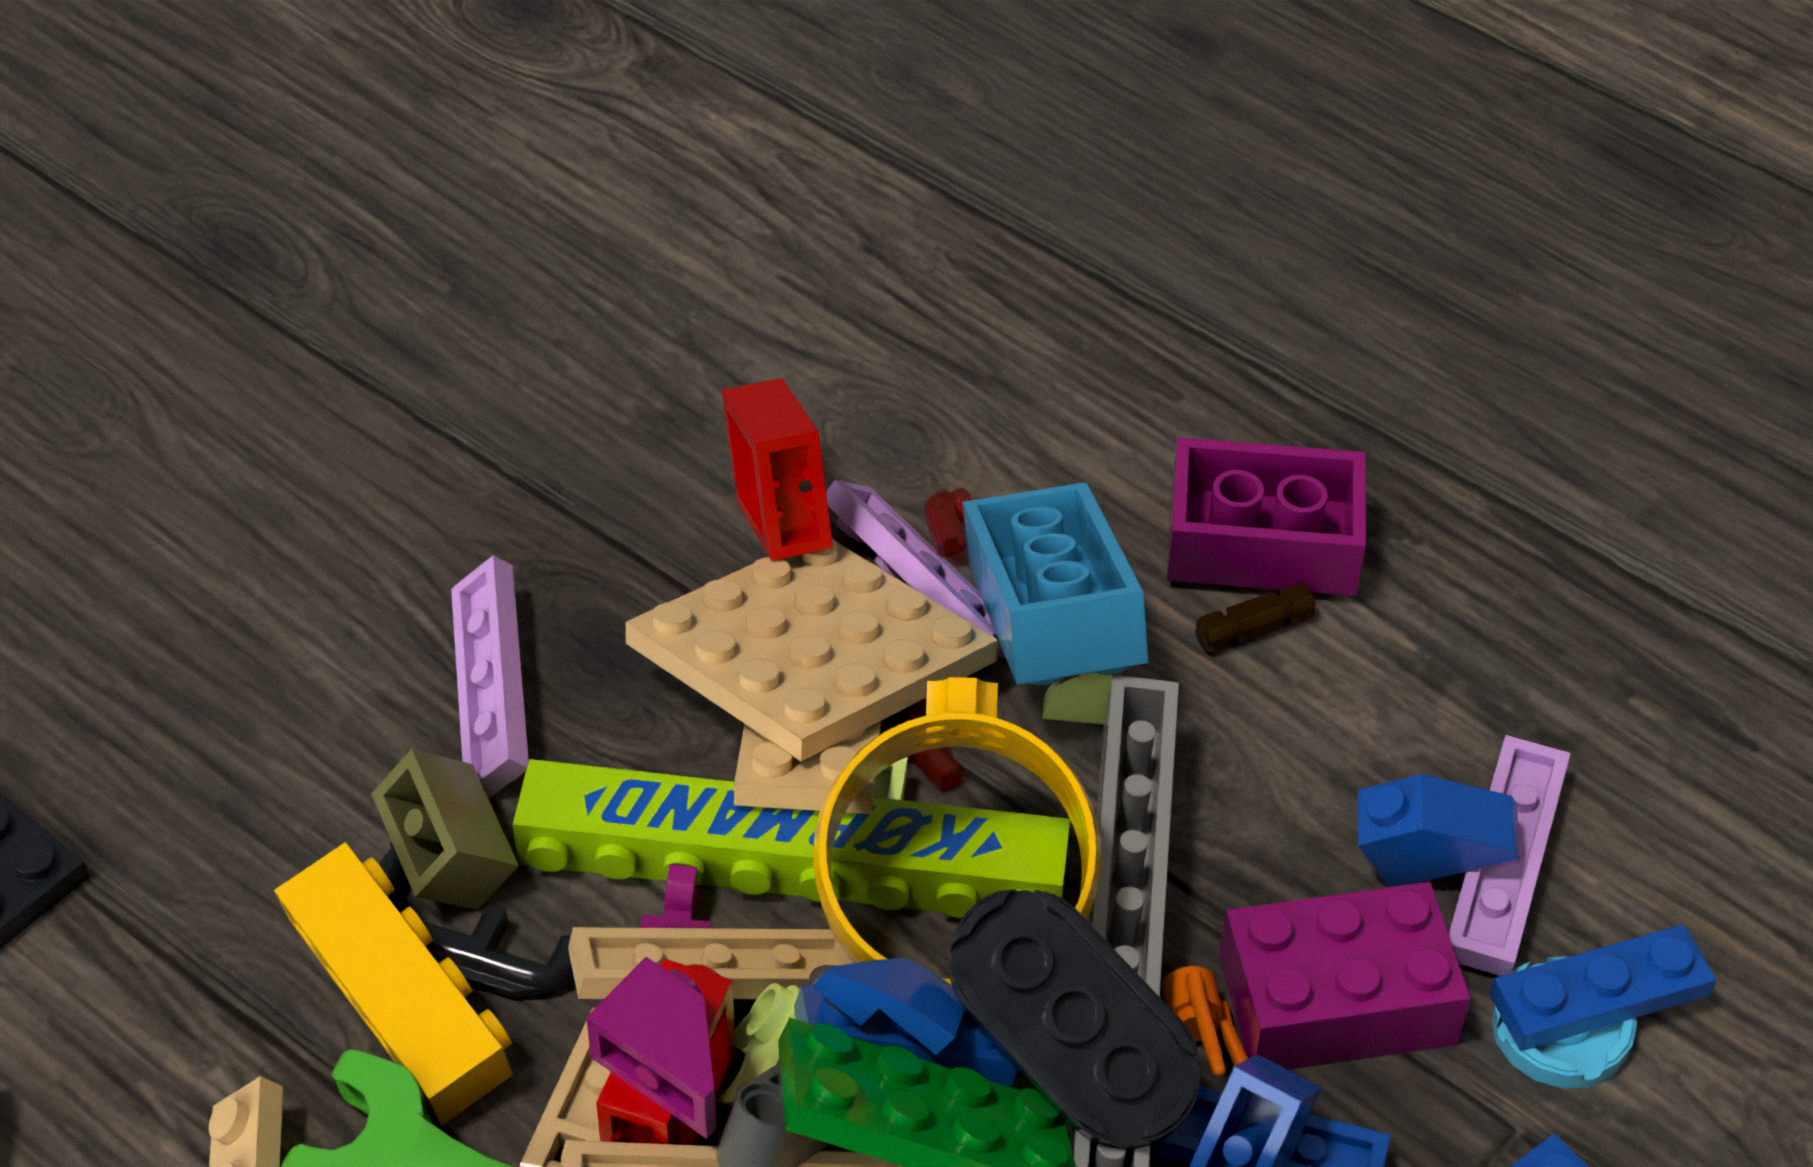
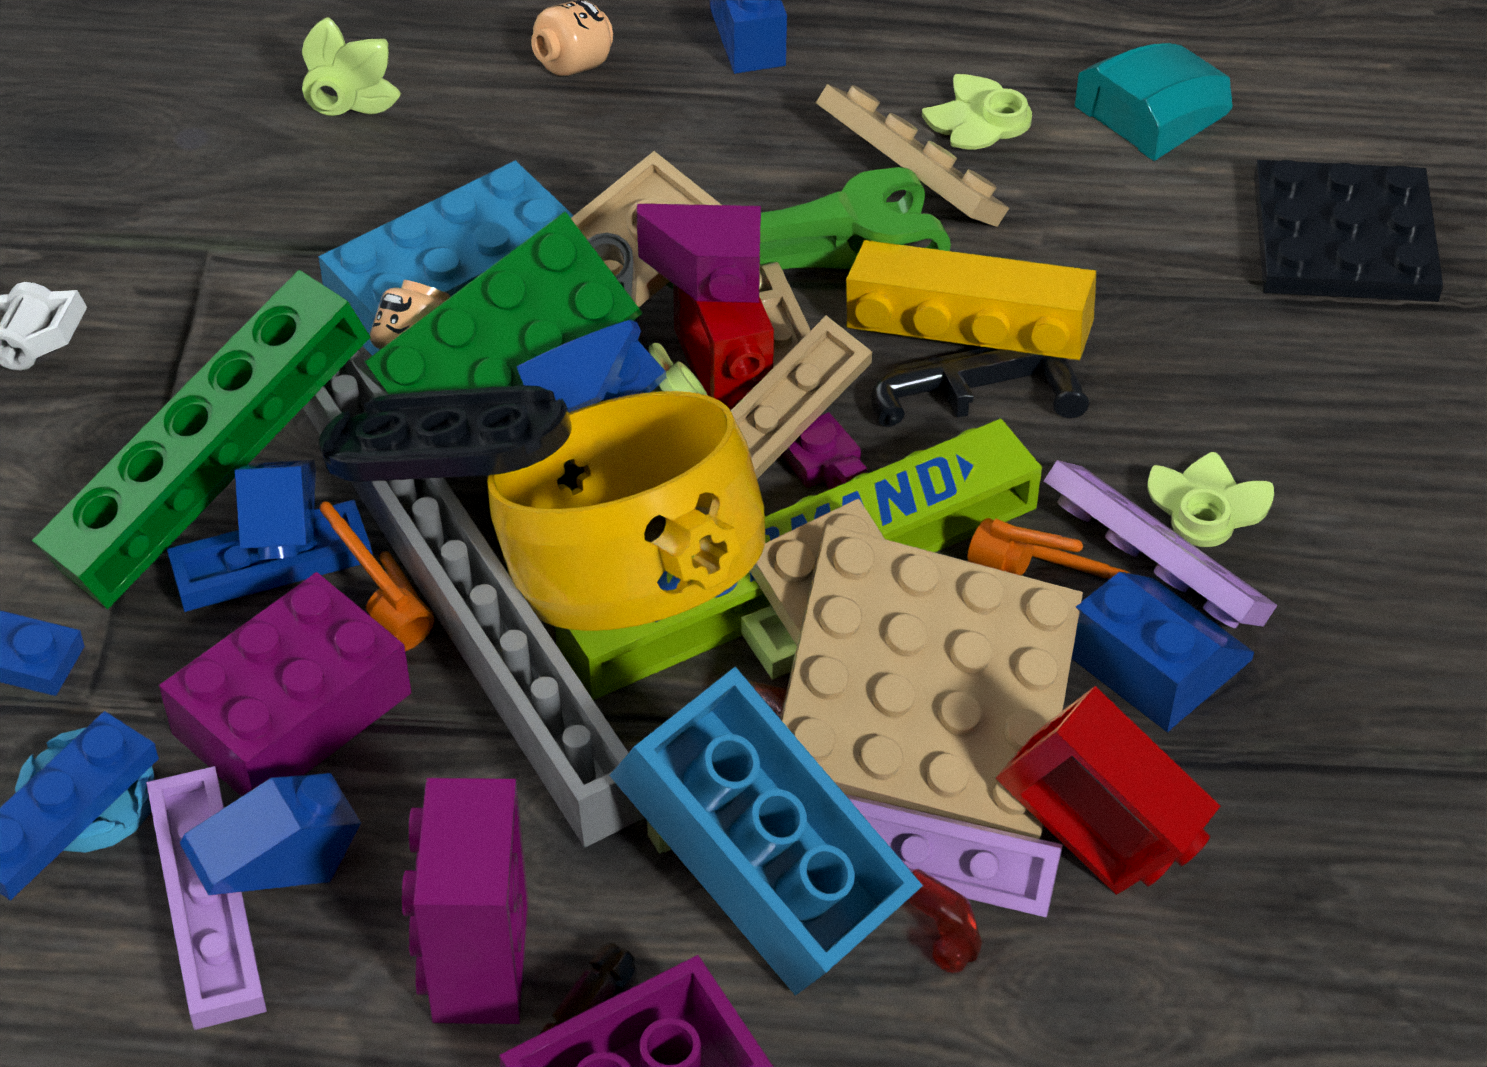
camera: 145 degrees right, 0 degrees up
olive brick [371,749,519,910] -> none
none -> magenta brick [402,778,529,1024]
none -> orange plant [967,518,1130,579]
none -> blue slope [1071,571,1254,732]
none -> yellowish green plate [1147,452,1274,547]

